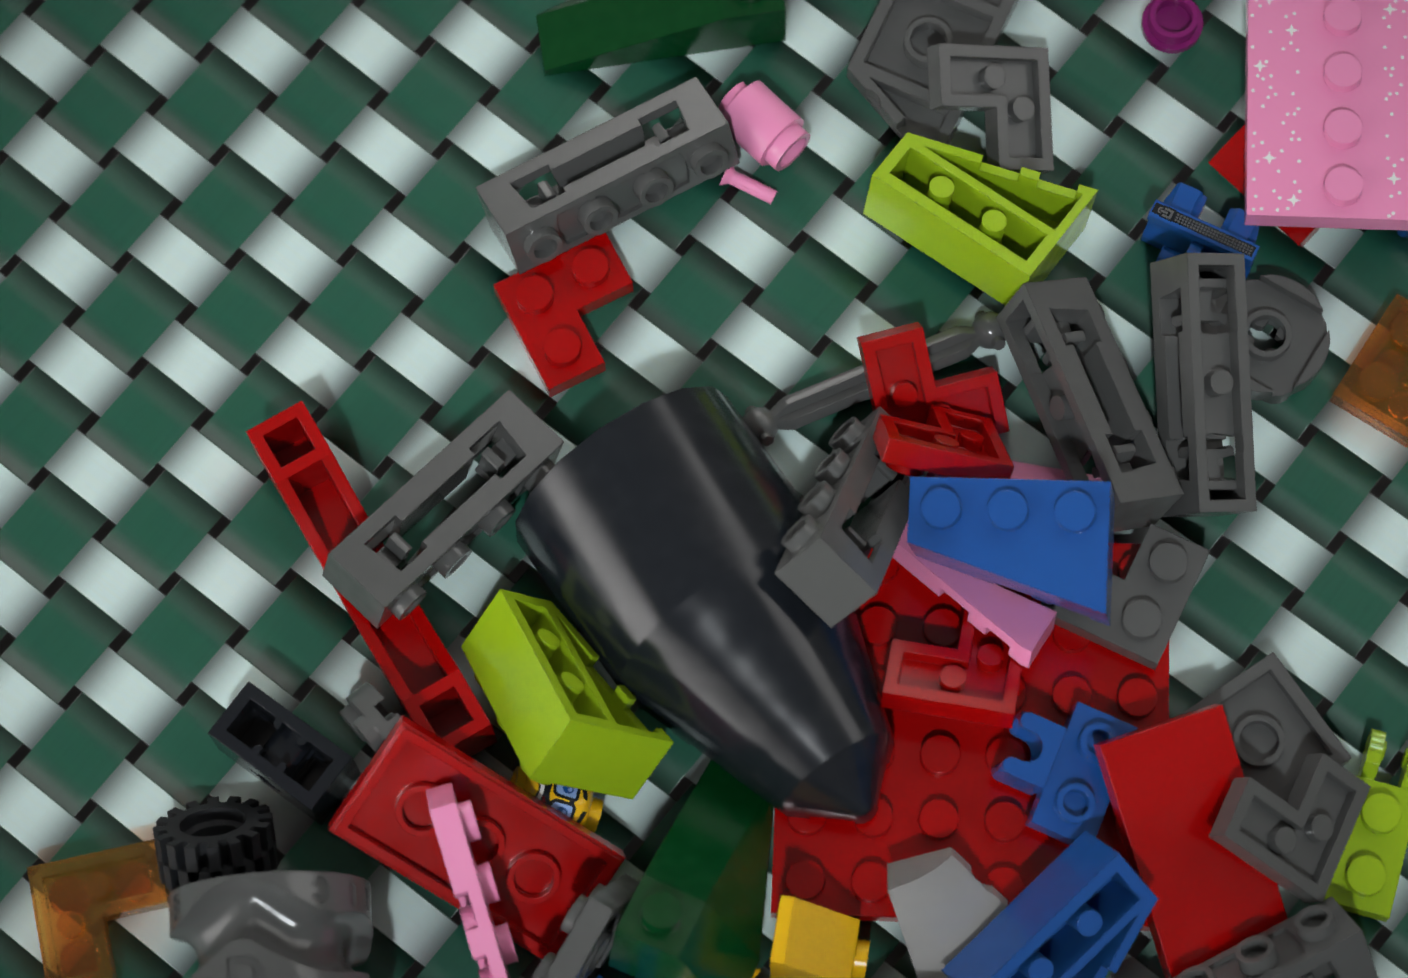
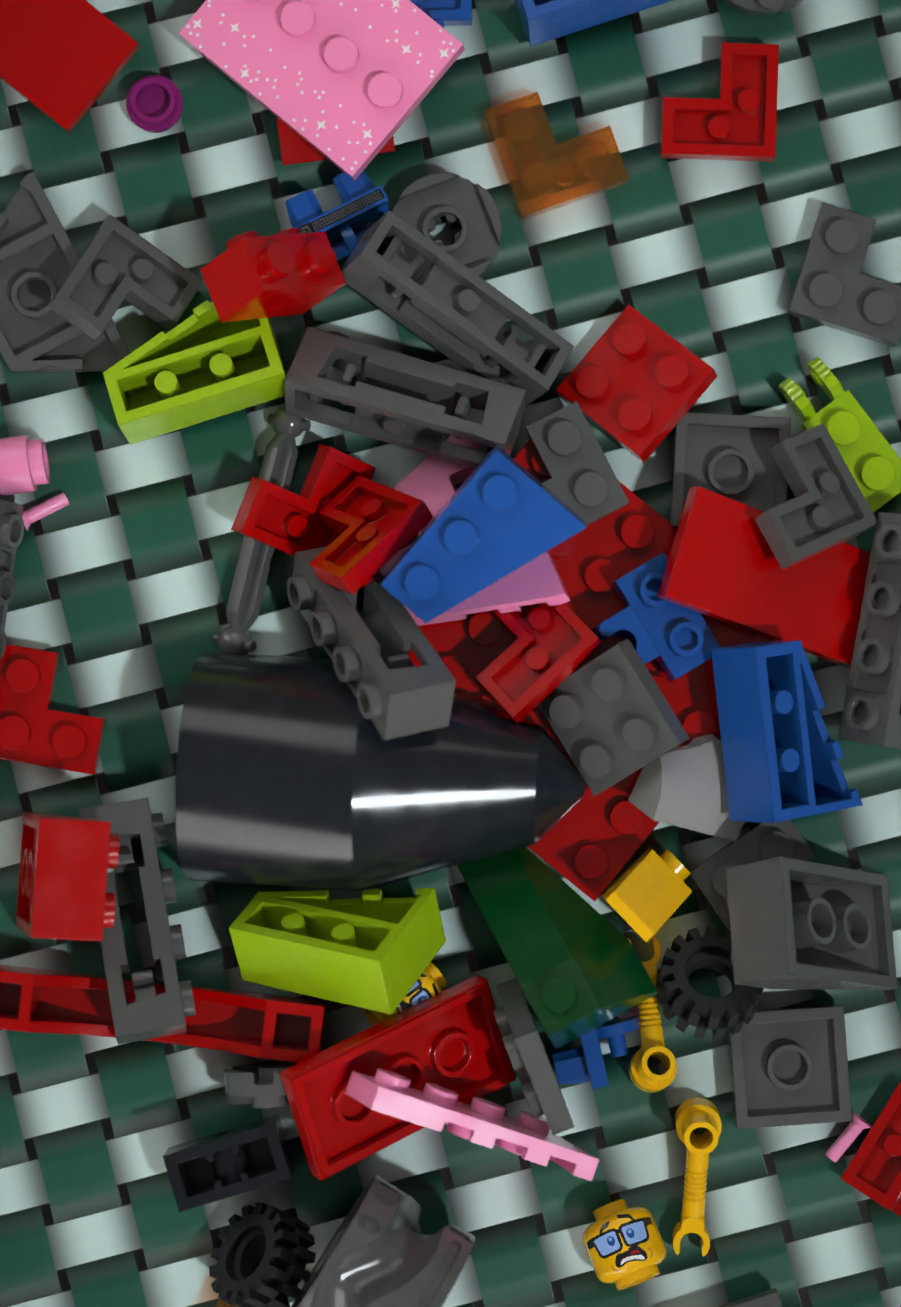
camera: 55 degrees left, 15 degrees up
none -> red slope [15,812,120,941]
none -> red brick [200,228,346,323]
none -> dark grey plate [538,639,689,797]
none -> red plate [555,305,718,463]

